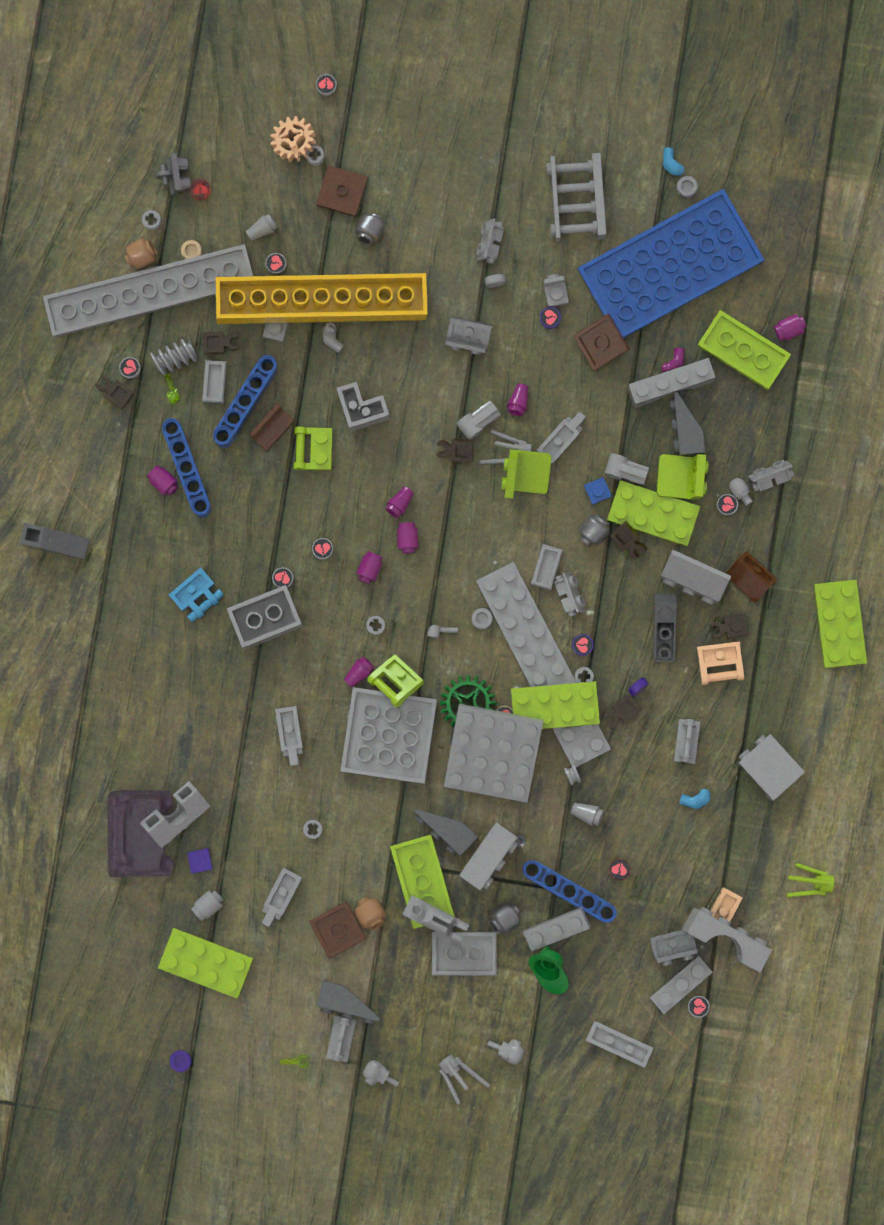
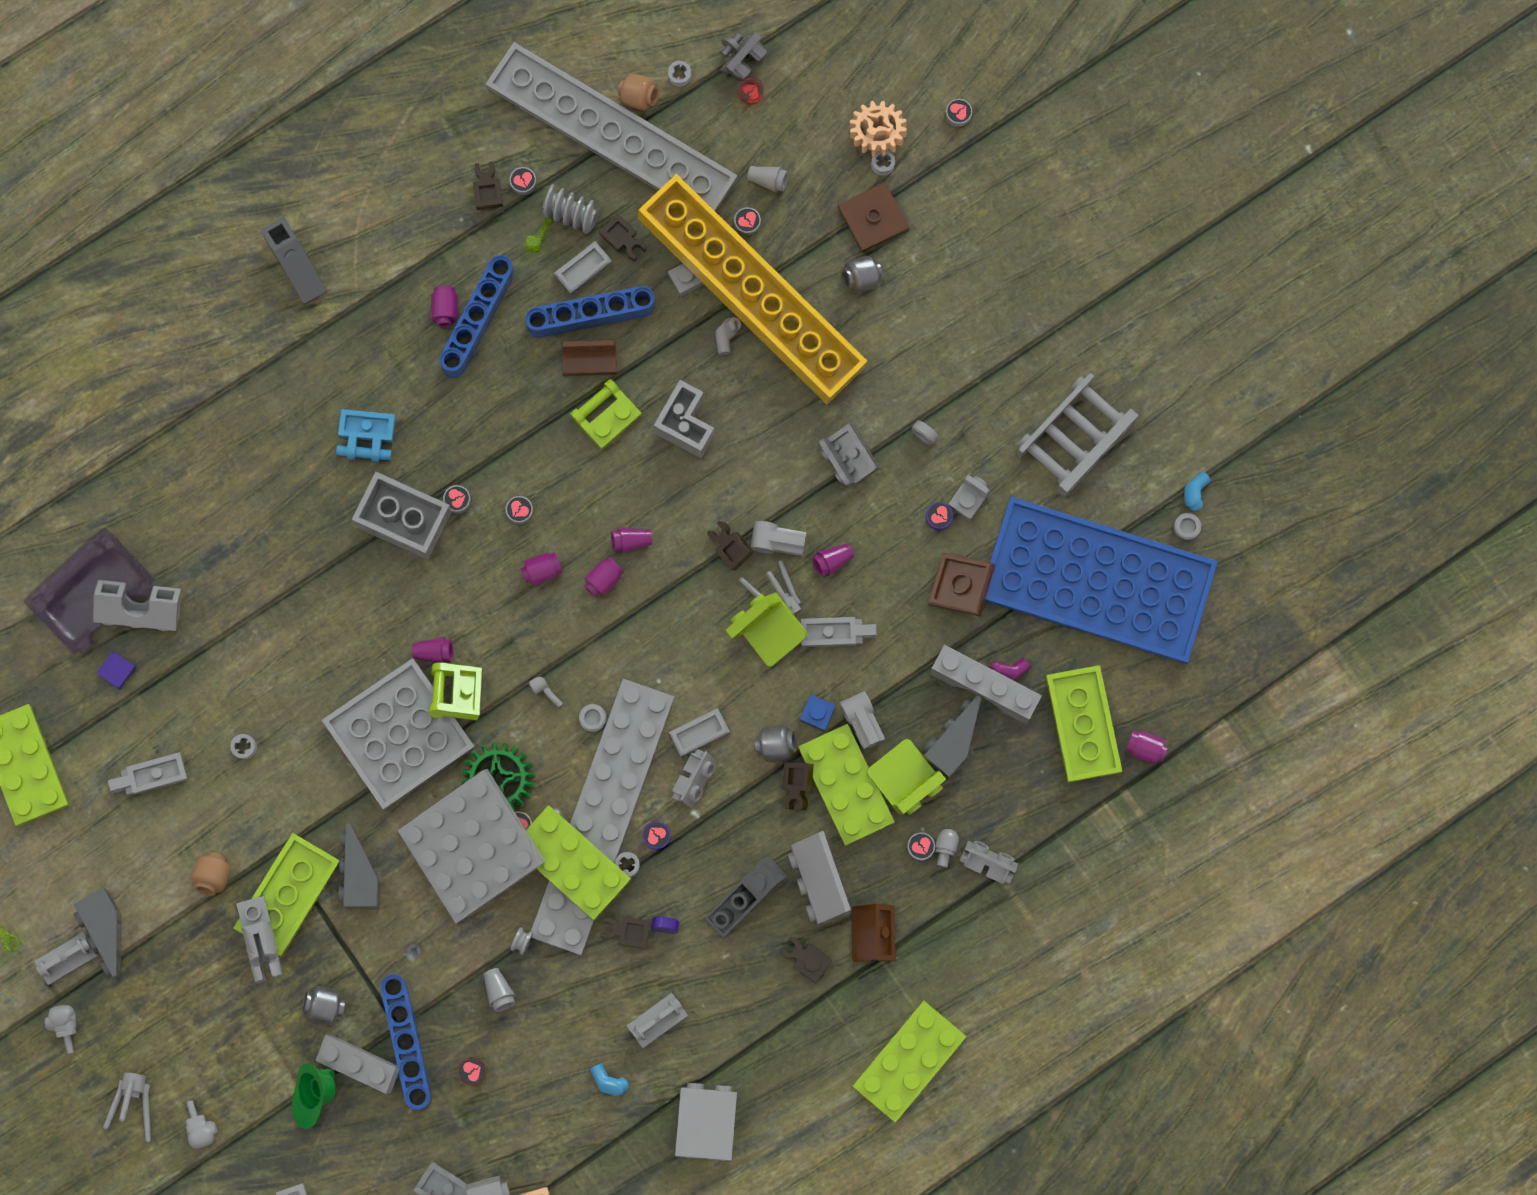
camera: 35 degrees right, 5 degrees down
tan tile [181,240,202,259] -> none
light grey brick [191,890,223,921] -> none
light grey hinge [275,706,303,767] -> none
reddish brown plate [309,901,367,959] -> none
light grey bush [366,616,385,635] -> none
light grey tile [432,932,496,975] -> none
light grey brick [459,823,518,891] -> none
light grey hinge [476,218,504,264] -> none
light nougat plate [697,642,744,685] -> none

